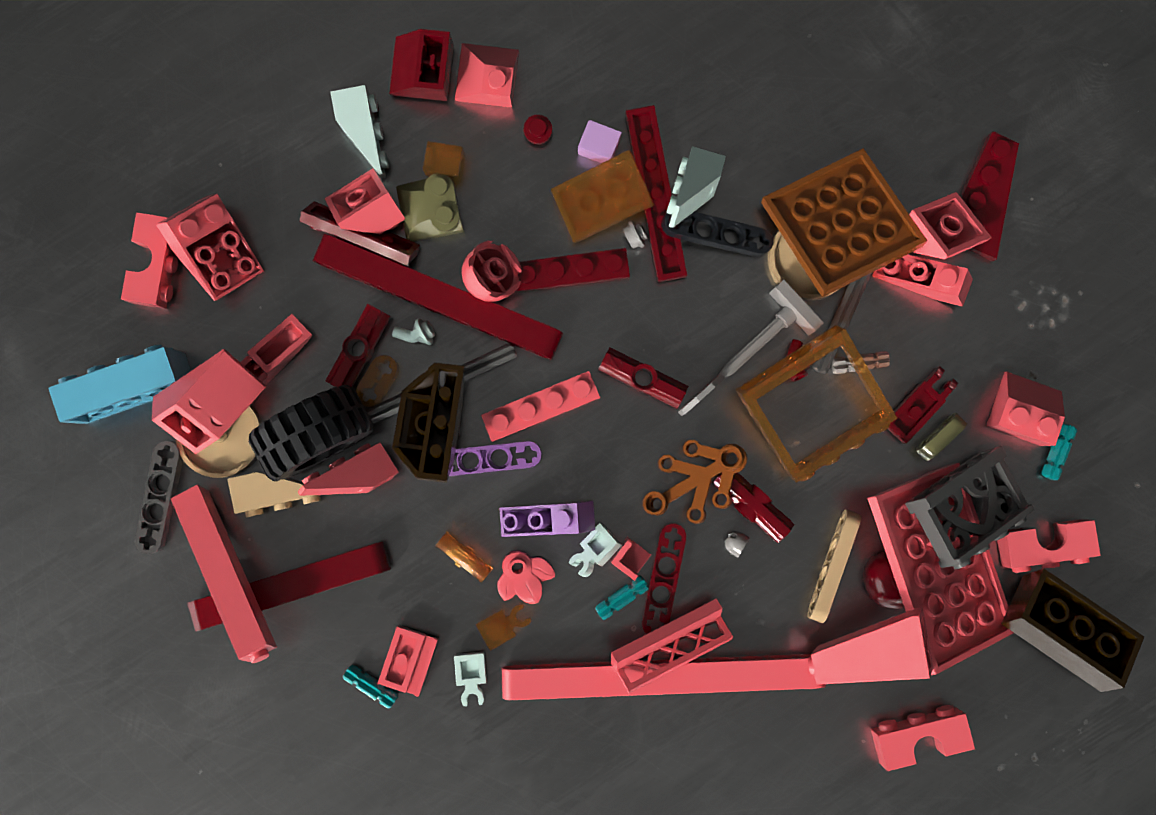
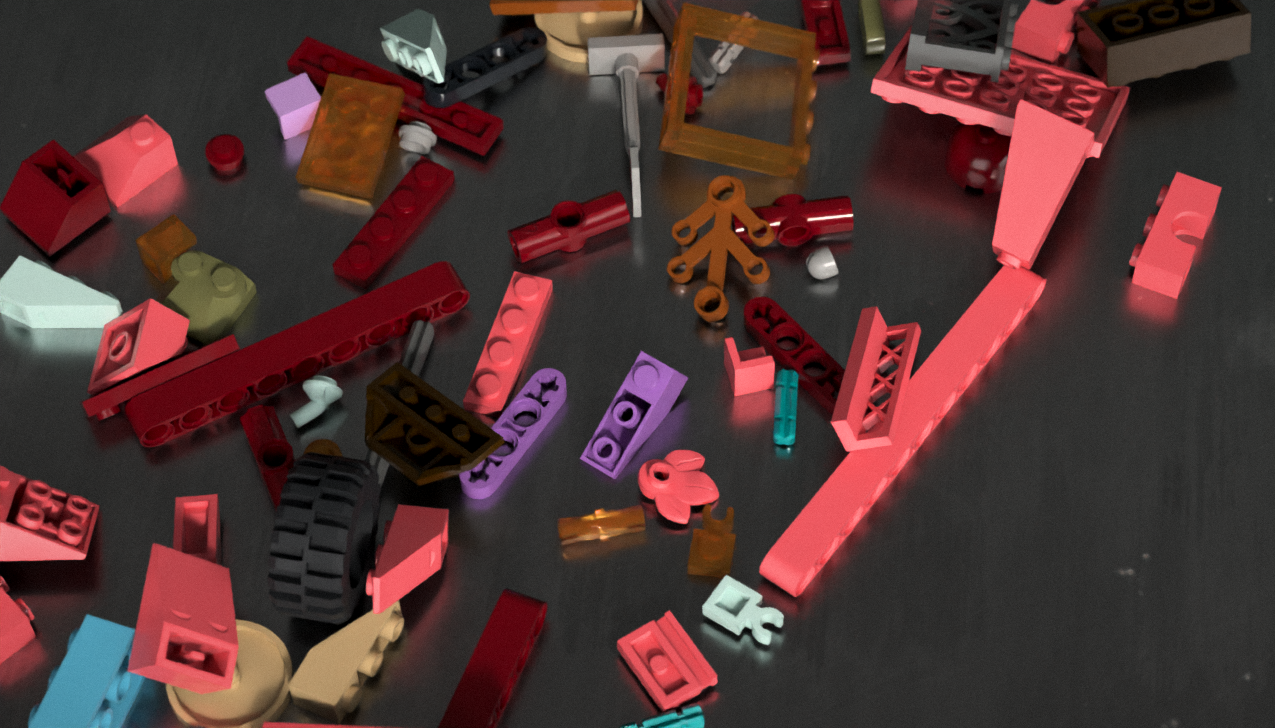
camera: 50 degrees left, 30 degrees down
coral cylinder [461,240,521,302] -> none
light aqua plate [569,523,622,577] -> none
tan beam [807,509,861,623] -> none

